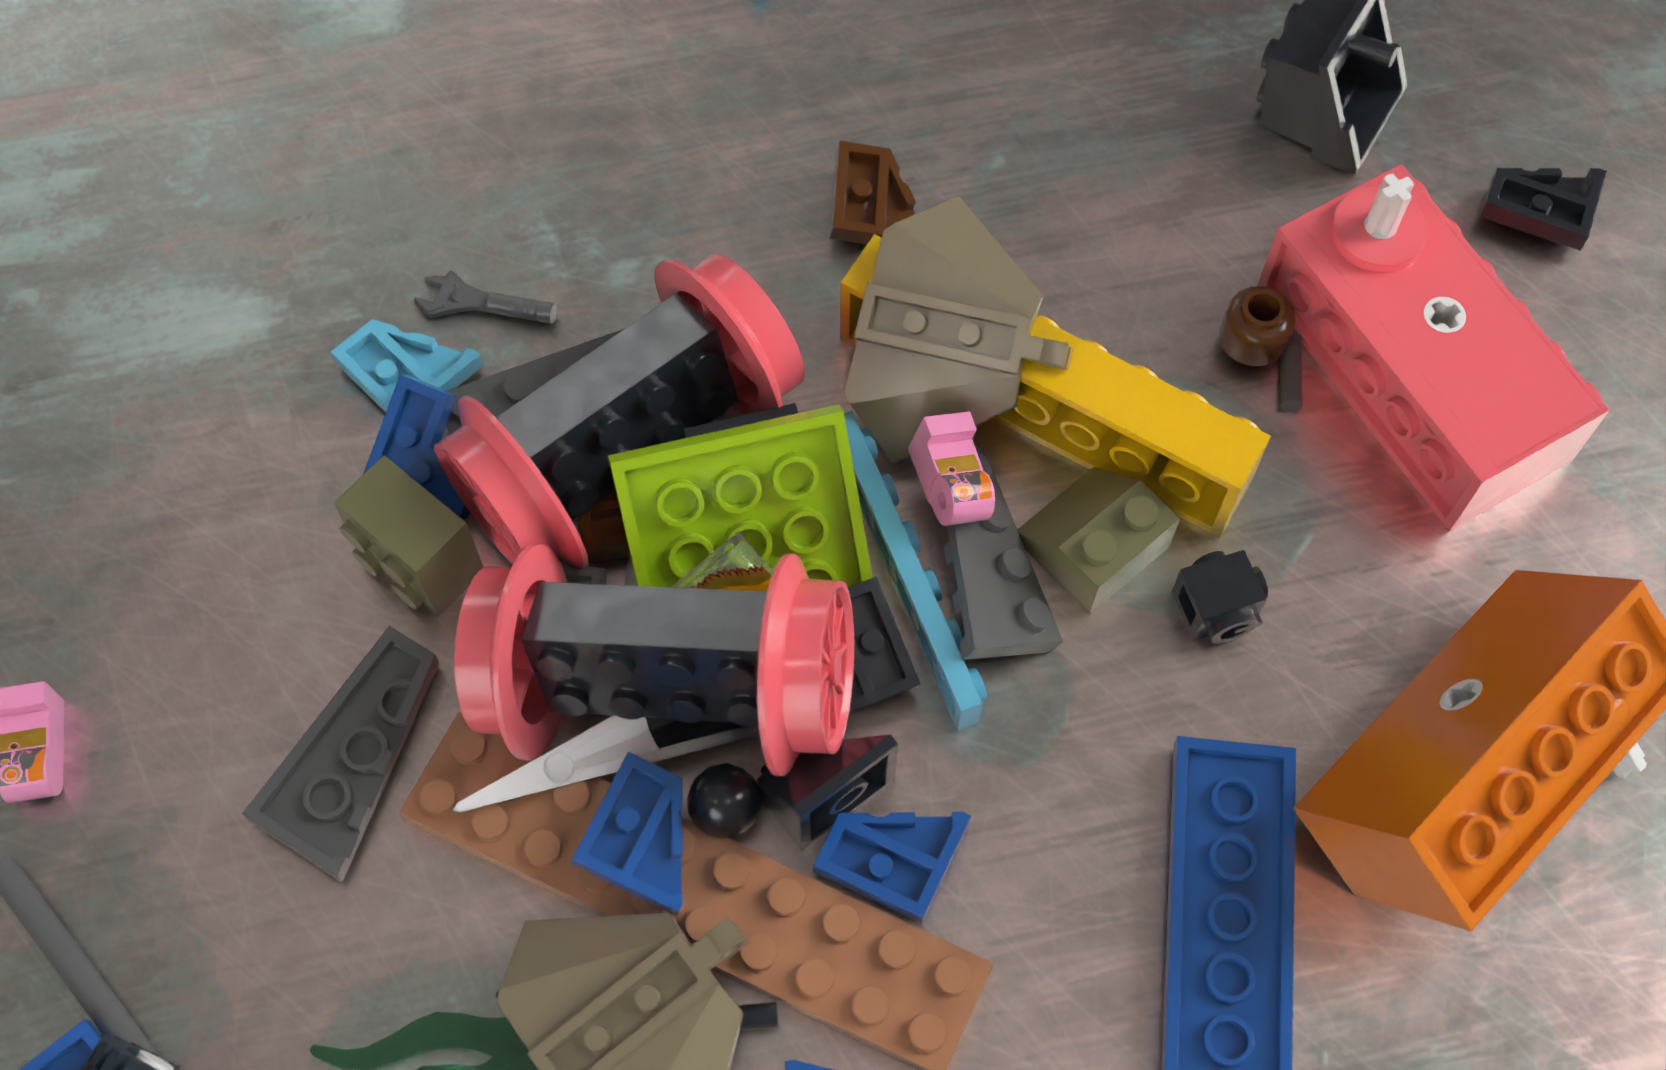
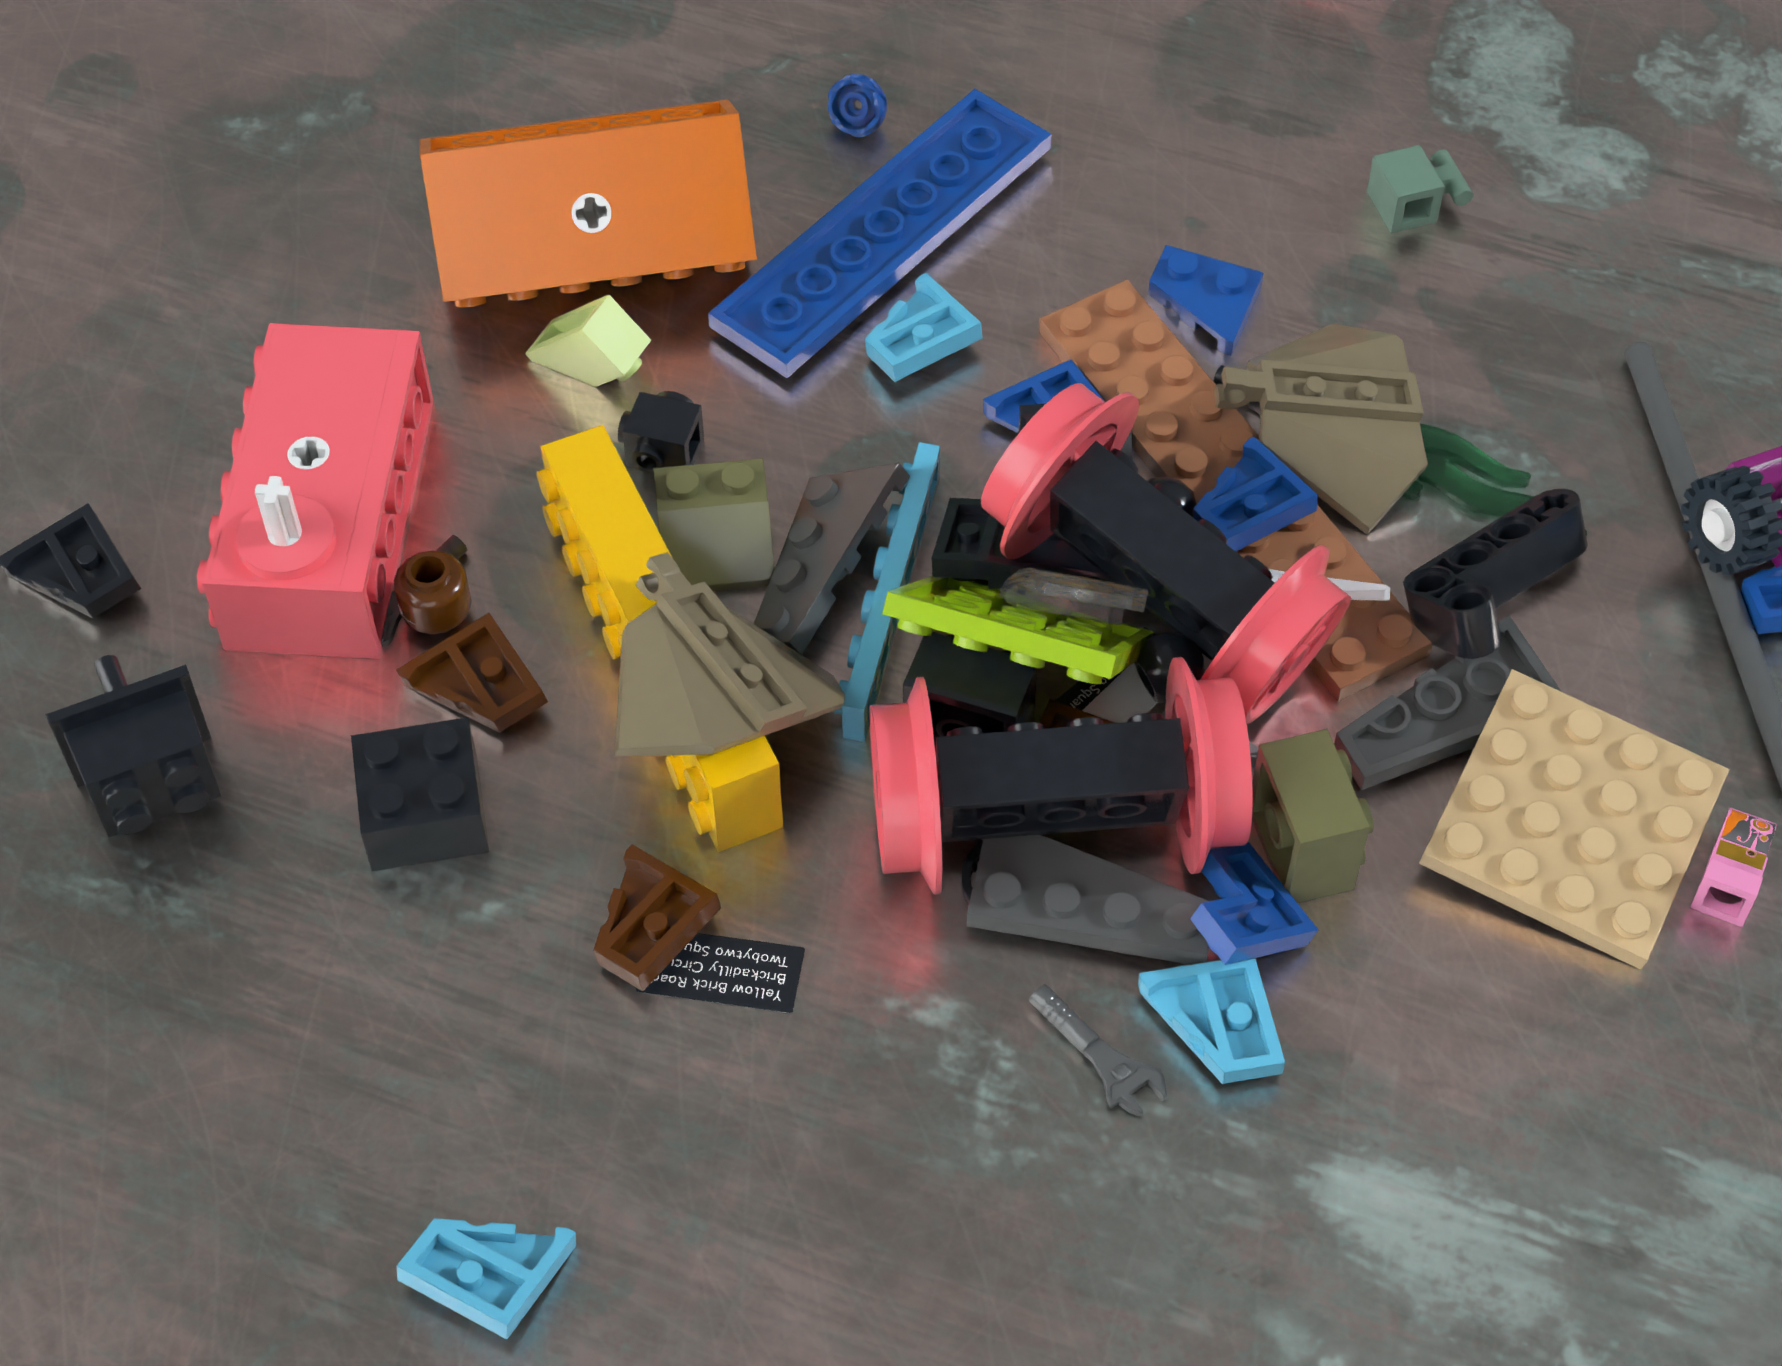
camera: 145 degrees left, 10 degrees down
bright pink leg [908,411,995,526] -> none
none -> black brick [351,717,489,871]
none -> reddish brown wing [396,613,548,733]
none -> yellowish green slope [525,295,651,387]
none -> black sticker [636,933,805,1013]
none -> medium azure wing [865,273,983,382]
none -> black beam [1403,489,1588,659]
none -> tan plate [1419,669,1730,970]

